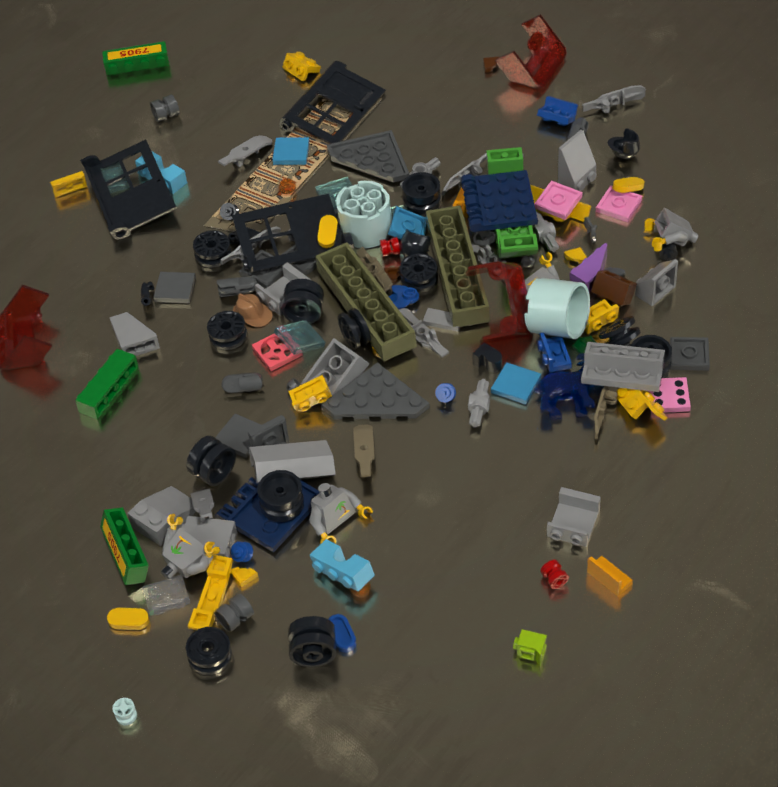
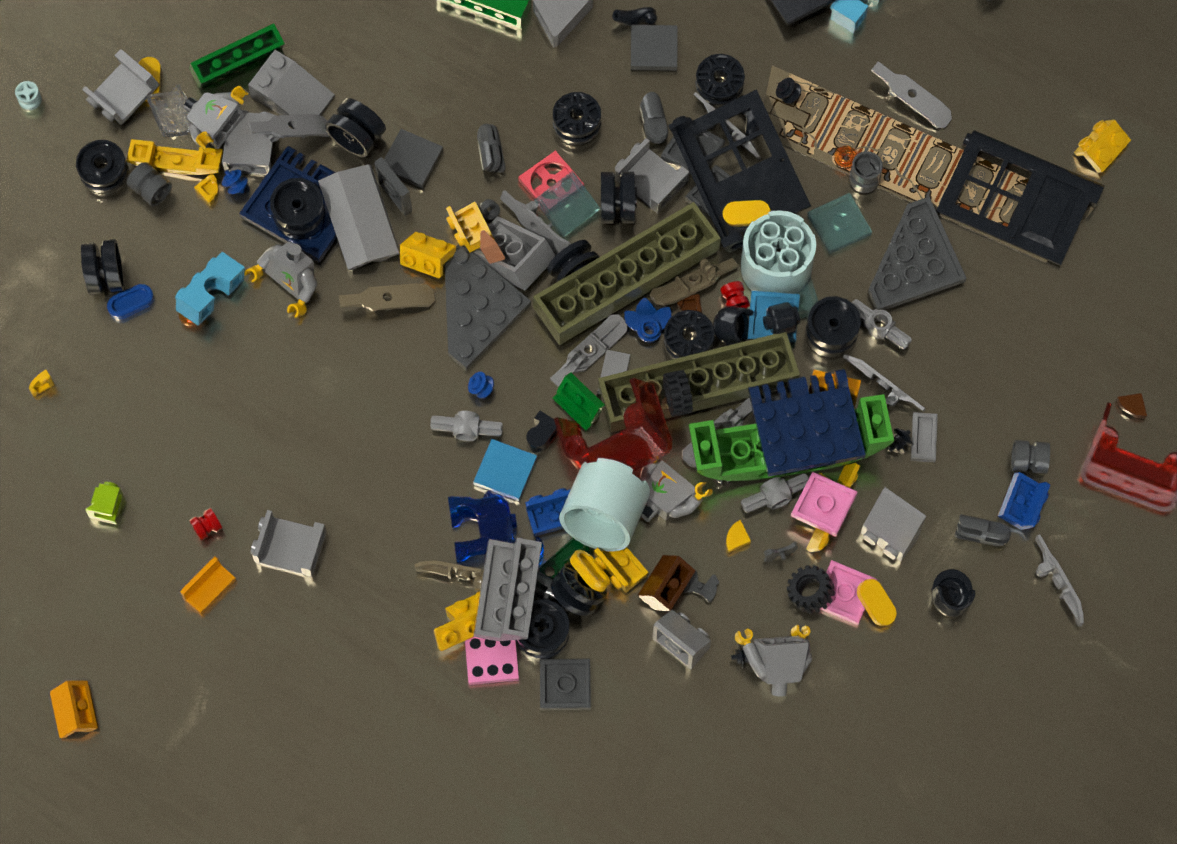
camera: 80 degrees right, 20 degrees up
medium nougat piece [233,293,273,327] -> none
dark azure tile [272,137,310,165] -> none
medium lavender slope [569,243,607,293] -> none
none -> yellow tile [29,370,55,397]
none -> light orange panel [50,681,98,738]
none -> light grey panel [82,49,159,125]
none -> yellow bracket [400,231,456,278]
none -> nougat slope [480,230,505,264]
none -> light grey piece [500,190,571,255]
none -> green plate [552,372,605,431]
none -> yellow tile [570,550,610,592]
none -> black tyre [663,370,693,417]
none -> black head [762,302,800,334]
none -> black tyre [787,565,835,614]
none -> dark grey wheel [849,151,883,193]
none -> dark grey wheel [1011,440,1050,474]

